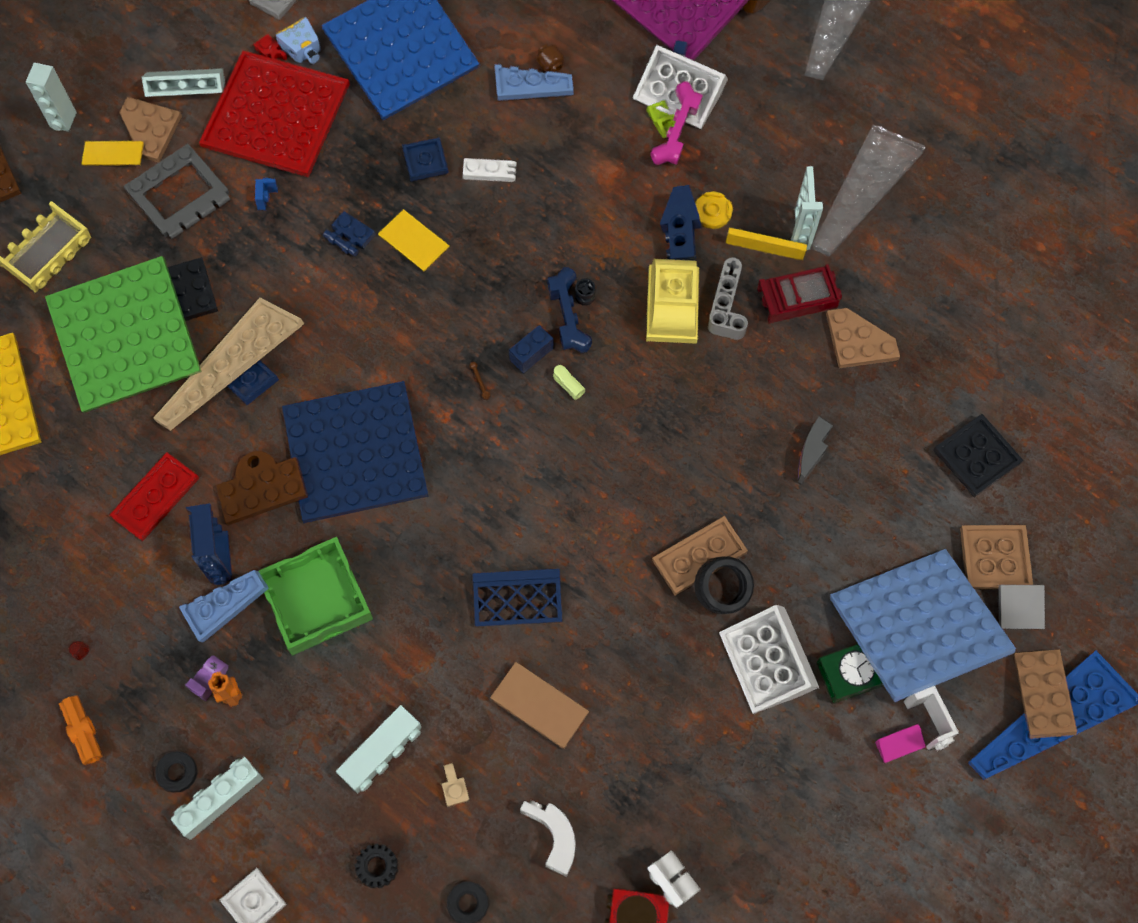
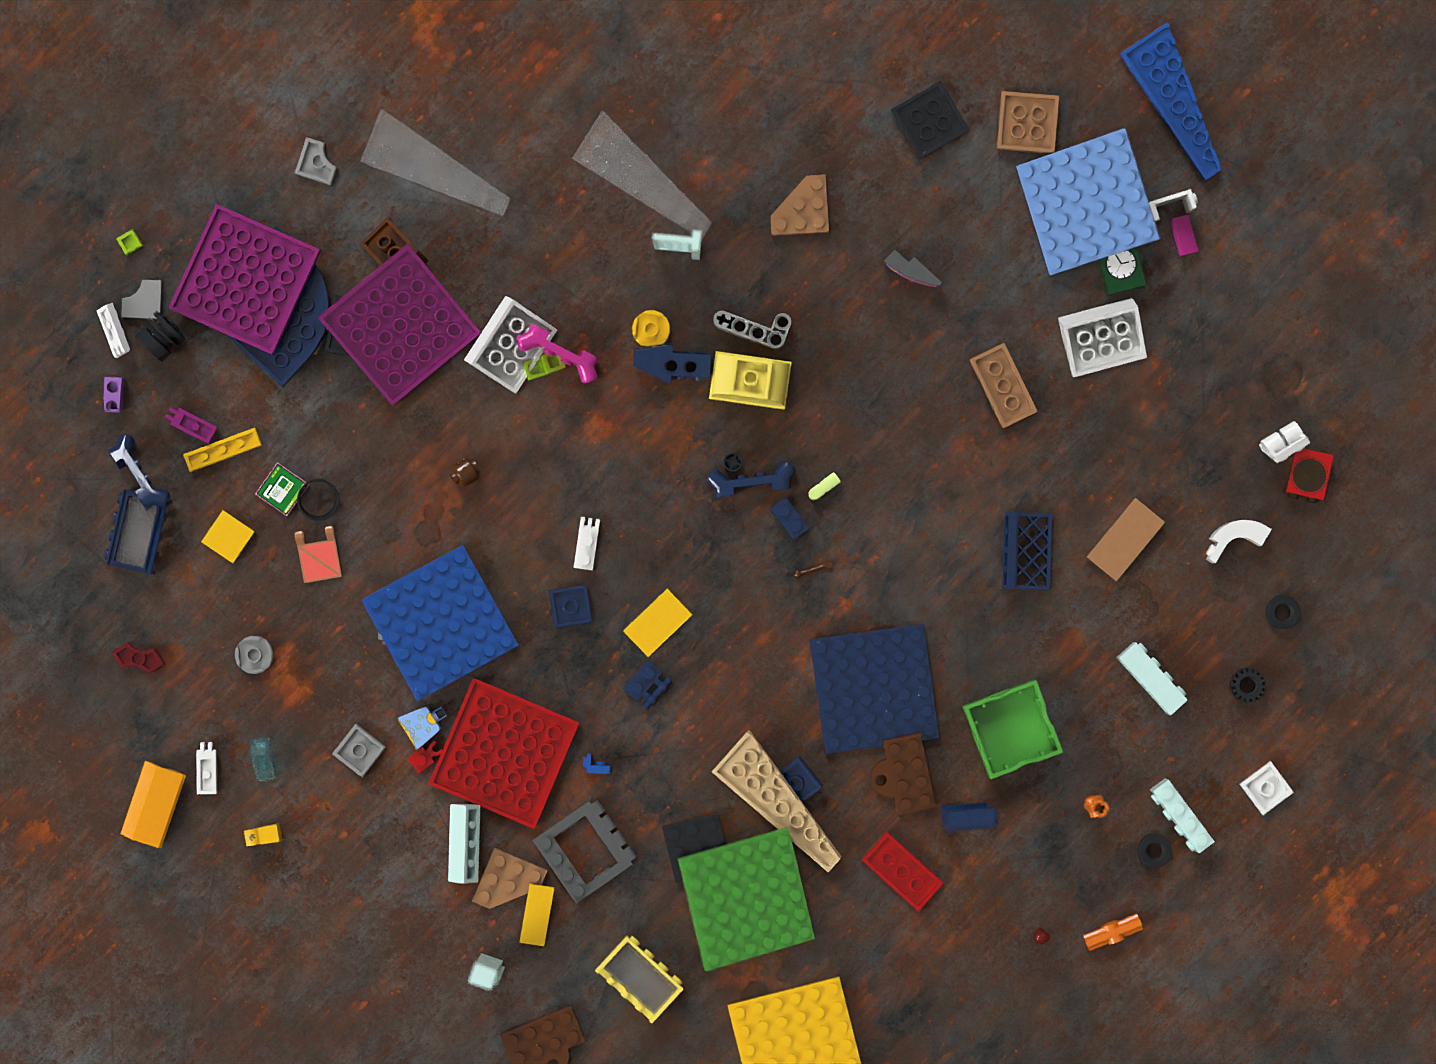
camera: 85 degrees left, 20 degrees up
medium blue wing [179,570,269,642] -> none
medium lavender leg [185,655,228,701] -> none
tan plate [442,763,470,807] -> none
medium blue wing [495,64,573,100] -> none
dark blue piece [673,40,688,57] -> none
black tyre [694,556,754,614] -> none
yellow tile [726,228,807,261] -> none
dark red door [757,264,842,324] -> none
light grey tile [998,585,1045,629] -> none
medium nougat plate [1014,650,1077,739] -> none

